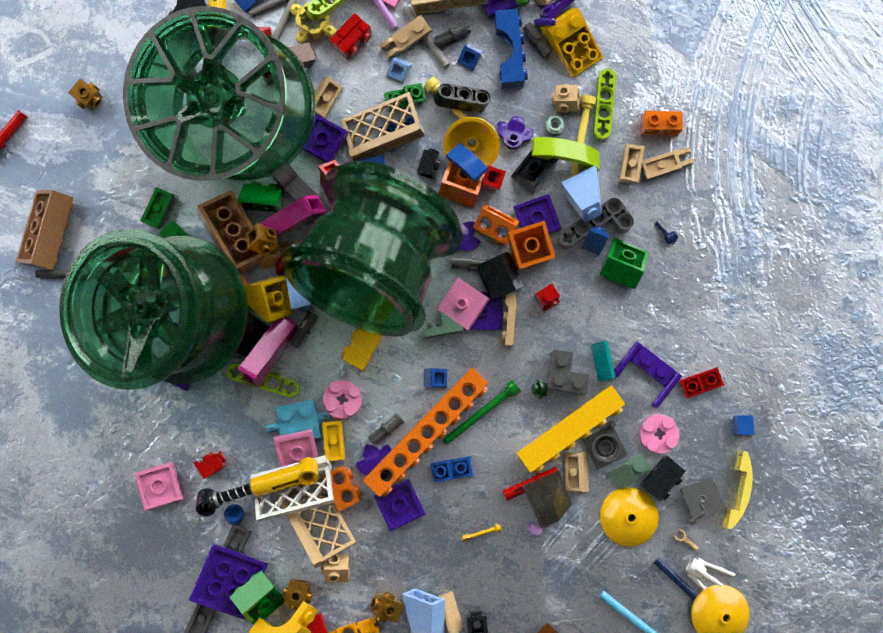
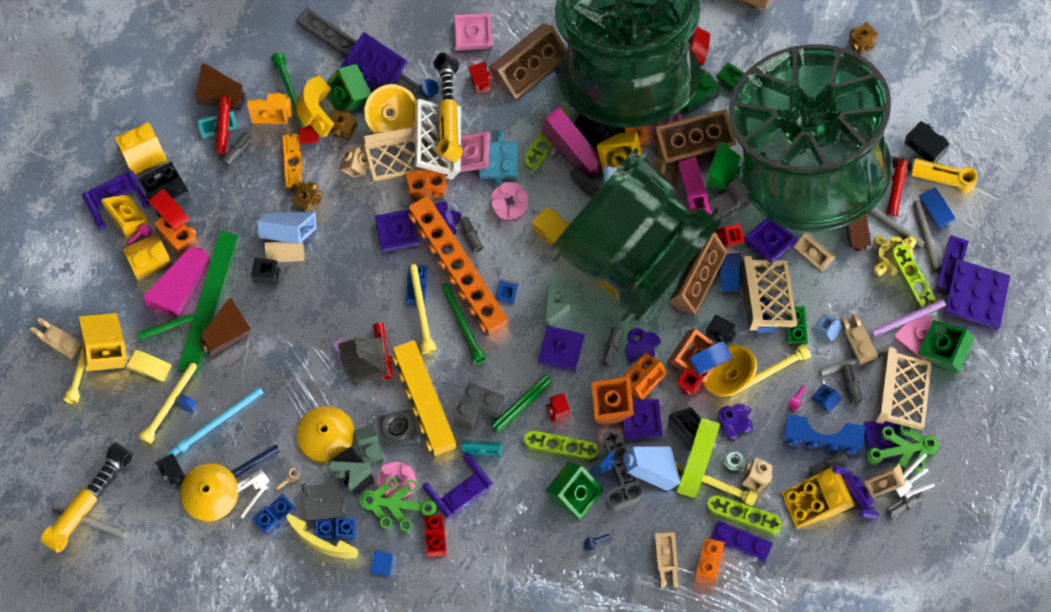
camera: 105 degrees right, 15 degrees down
pearl gold brick [245,223,278,256] -> none
yellow plate [322,421,346,461] -> none
red brick [329,13,372,59] -> none
black beam [434,83,491,113] -> none
bright pink plate [437,278,490,331] -> none
yellow hinge [462,524,502,541] -> none
black slope [476,251,524,301] -> none
tan hinge [502,292,517,348] -> none
dark green plate [532,379,547,399] -> none
tan slope [564,452,589,492] -> none
tan slope [619,144,645,184] -> none
none -> blue slope [252,493,297,534]
none -> blue slope [314,517,356,540]
none -> sand green slope [330,461,372,491]
none -> bright green plant [360,477,437,531]
none -> yellow dish [364,84,416,134]
none -> light yellow piece [410,264,437,354]
none -> medium nougat slope [488,23,570,100]
none -> green axle [492,375,552,432]
none -> lime beam [524,431,599,462]
none -> dark purple plate [710,520,773,562]
none -> dark pink hand [788,385,806,411]

